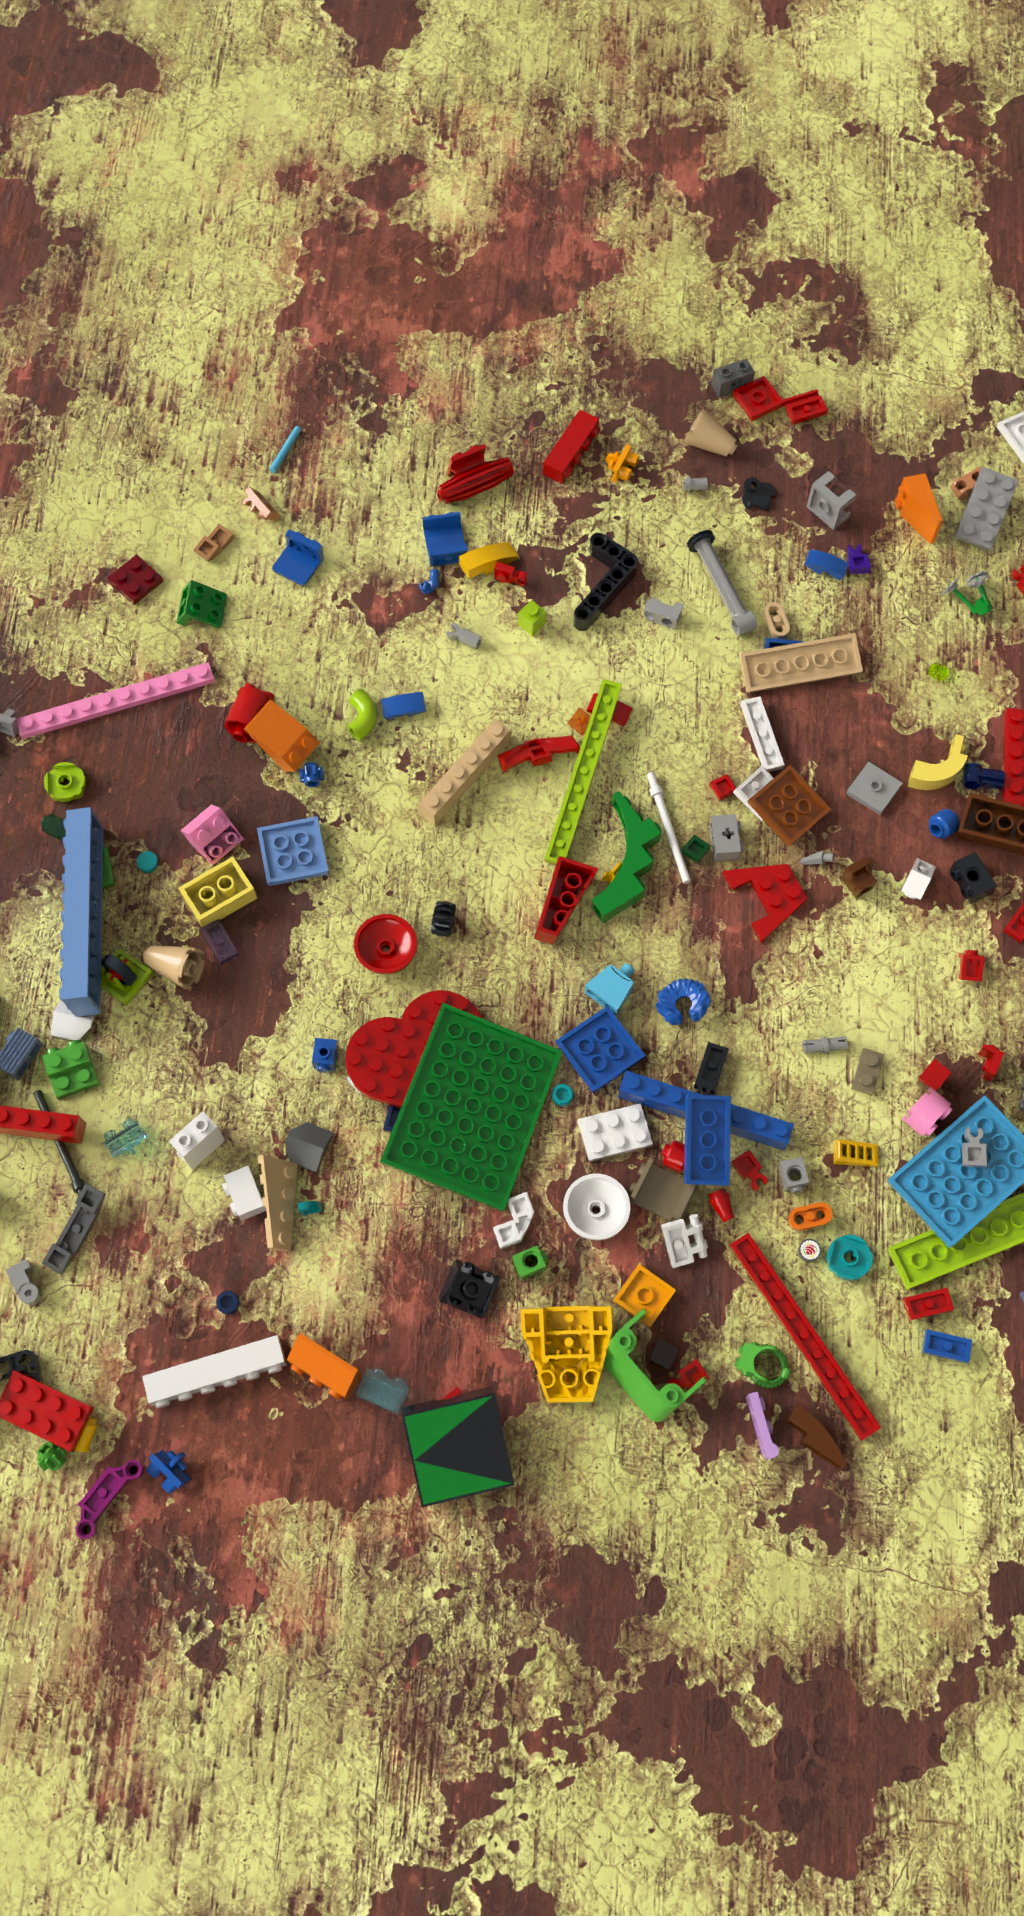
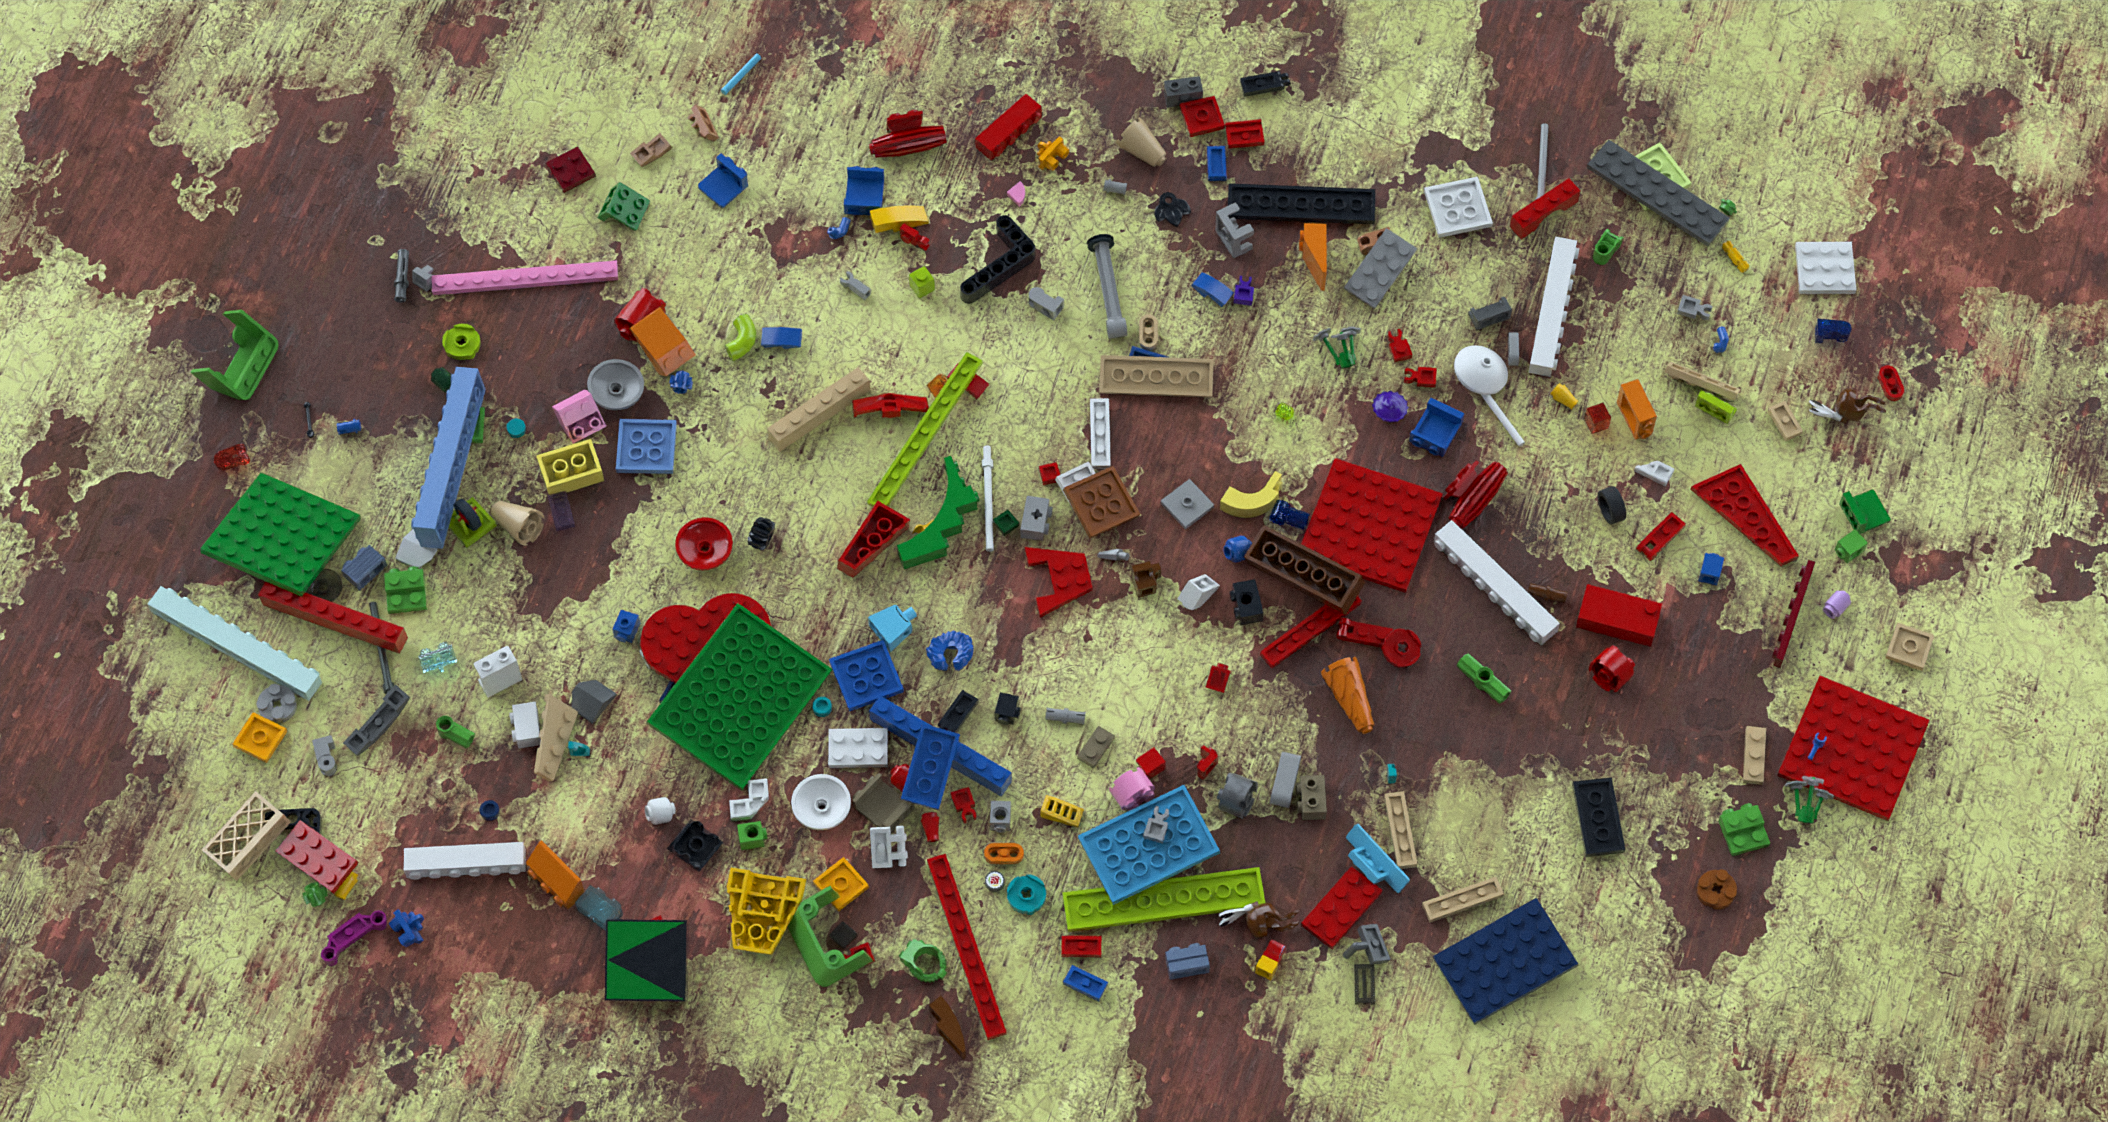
camera: 15 degrees right, 5 degrees down
lavender plate [746,1392,779,1460] -> none
none -> bright green piece [436,716,475,749]
none -> light grey dish [587,359,644,410]
none -> white head [645,797,675,825]
none -> black brick [994,692,1021,725]
none -> bright pink tile [1007,181,1025,207]
none -> blue tile [1207,146,1227,181]
none -> black plate [1228,183,1376,224]
none -> black hinge [1240,71,1291,97]

